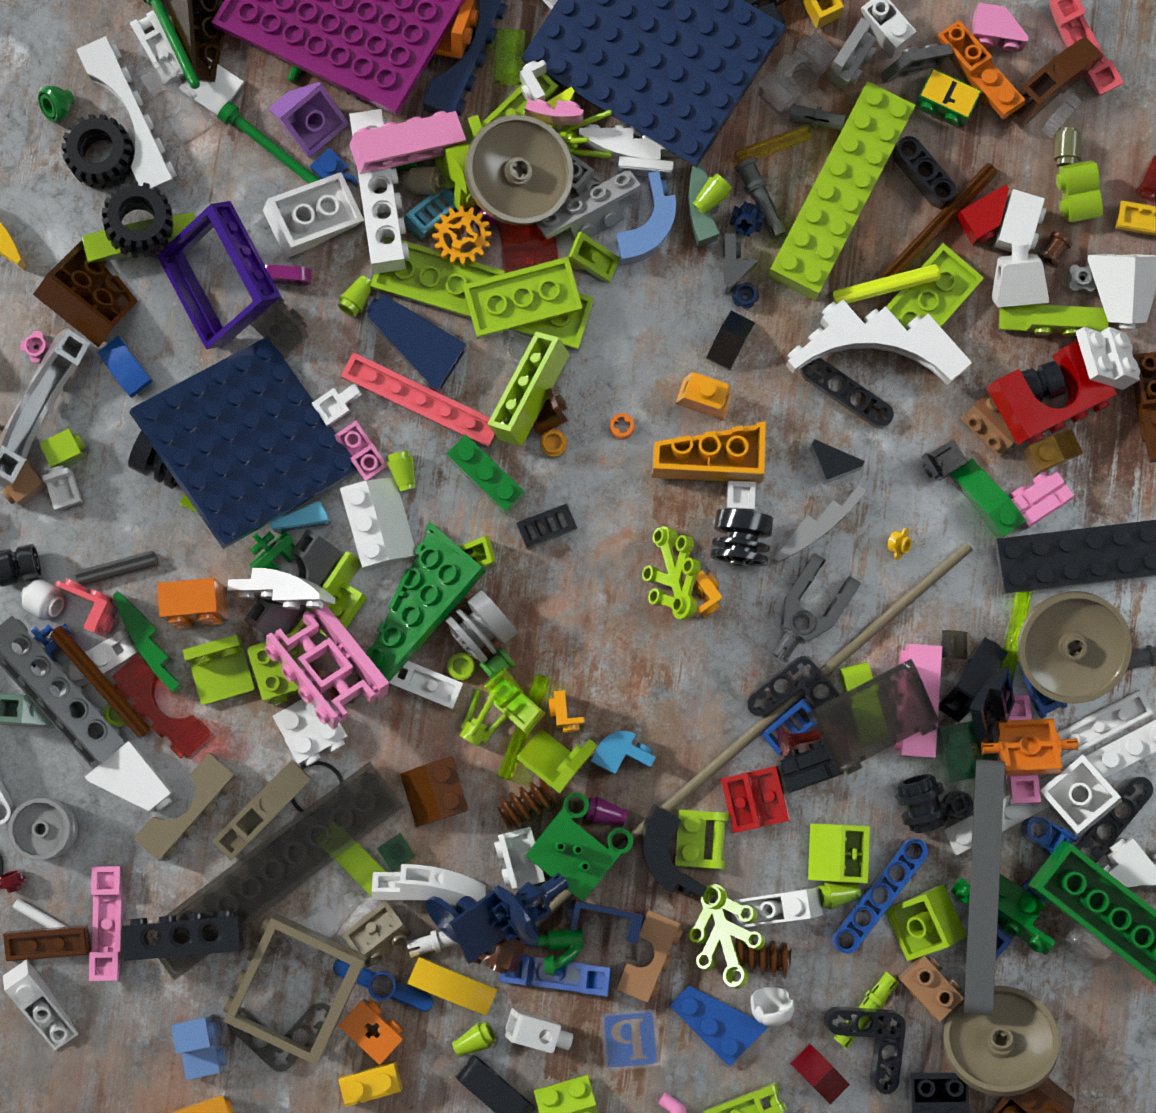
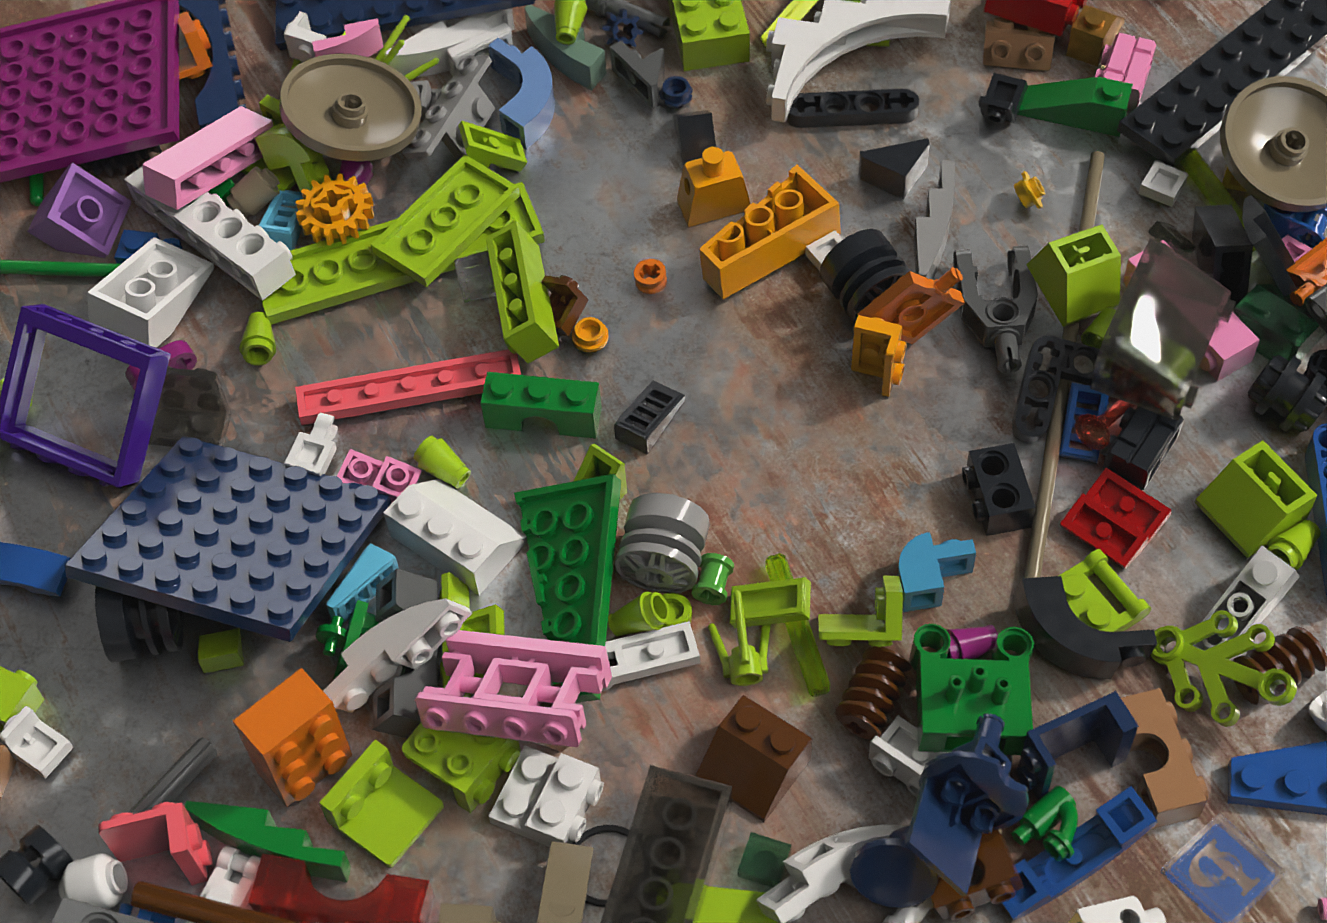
camera: 30 degrees left, 25 degrees down
dark blue slope [367,294,467,393] -> none
clear neon green plate [484,668,523,709] -> none
clear neon green plate [495,28,526,85] -> none
clear red slope [498,221,558,273] -> none
light orange bracket [549,690,585,732] -> none
lime plant [642,526,701,620] -> none
none -> lime cone [608,591,670,636]
none -> orange plate [858,267,965,344]
none -> black brick [962,443,1036,536]
none -> lime slope [1026,224,1121,327]
none -> white plate [1139,161,1188,207]

